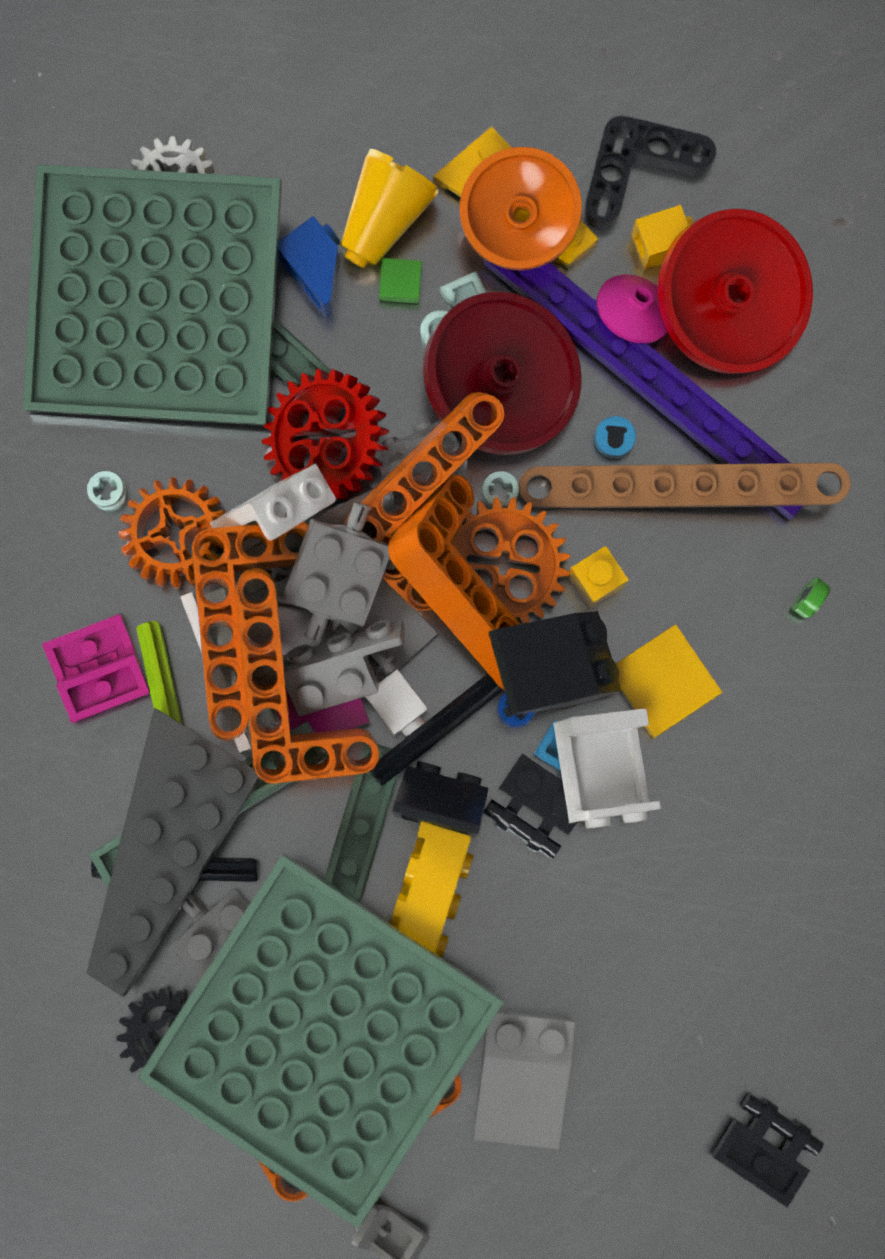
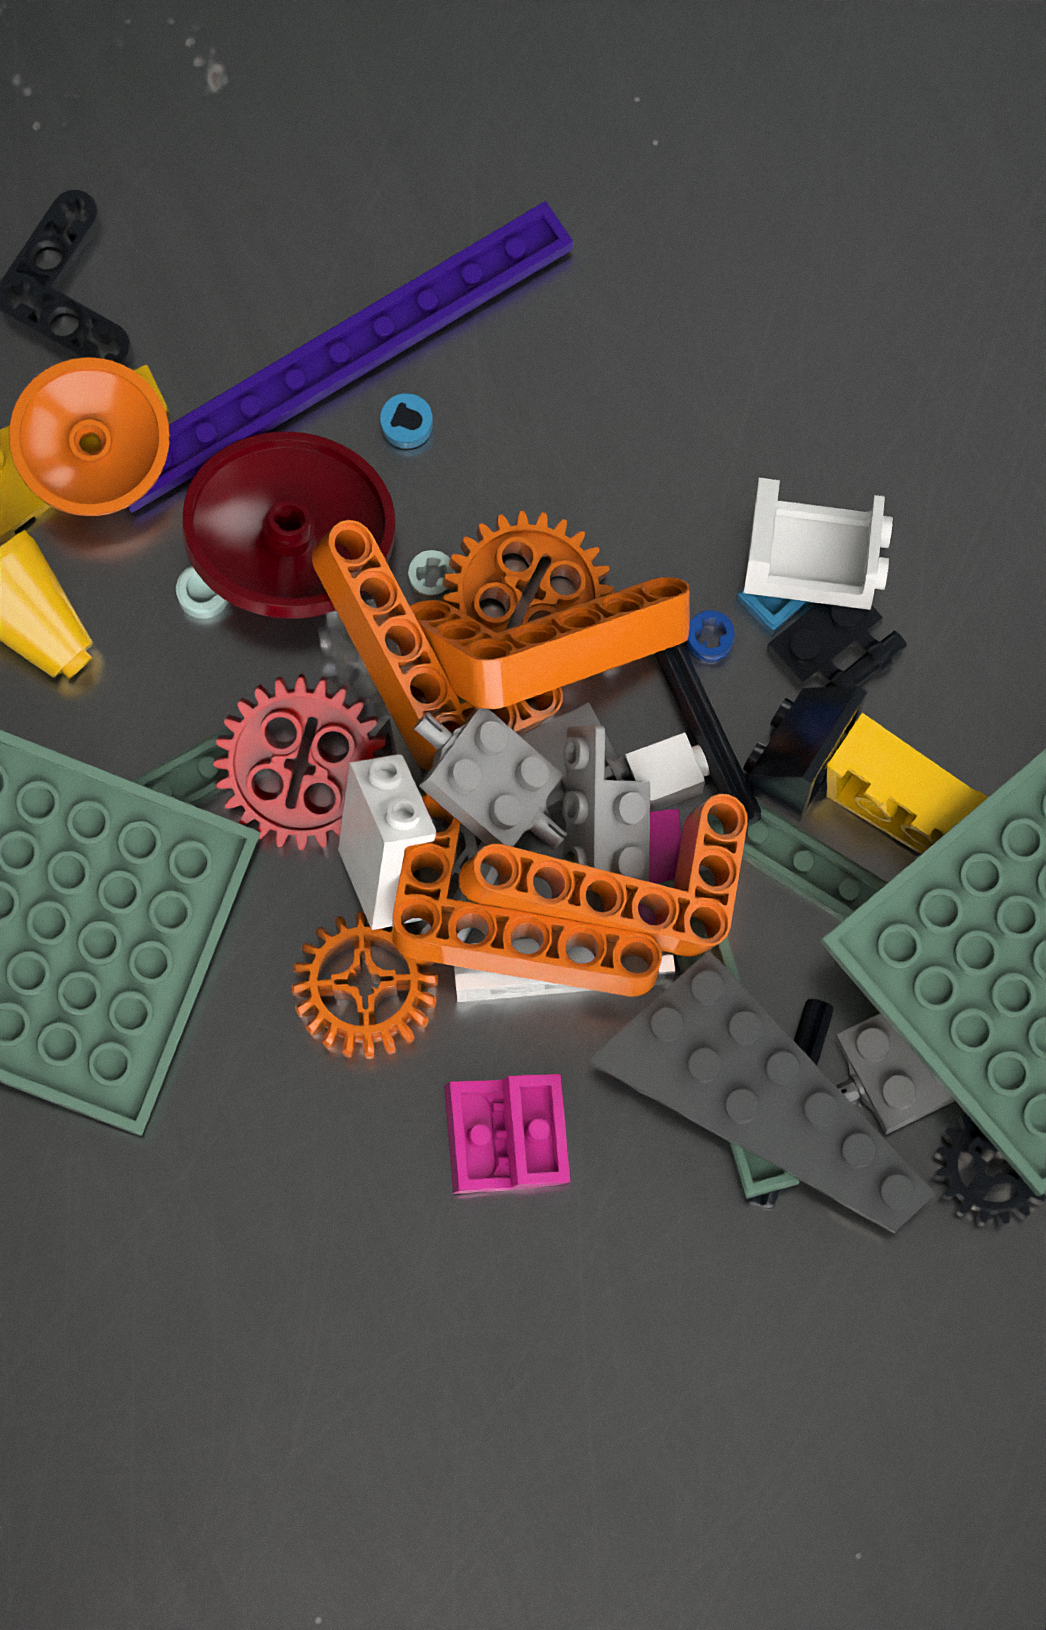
camera: 70 degrees left, 5 degrees down
light aqua bush [87,471,127,511] -> none
lime axle [136,621,183,725] -> none
blue slope [278,216,340,319] -> none
bright green tile [379,258,422,304] -> none
light aqua tile [440,271,487,307] -> none
black slope [488,611,622,715] -> none
medium nougat plate [519,463,851,508] -> none
yellow brick [567,546,629,610] -> none
dark pink dish [596,274,668,343] -> none
yellow tile [616,624,723,739] -> none
yellow brick [631,205,694,270] -> none
red dish [658,209,813,374] -> none
bright green tile [792,577,830,619] -> none

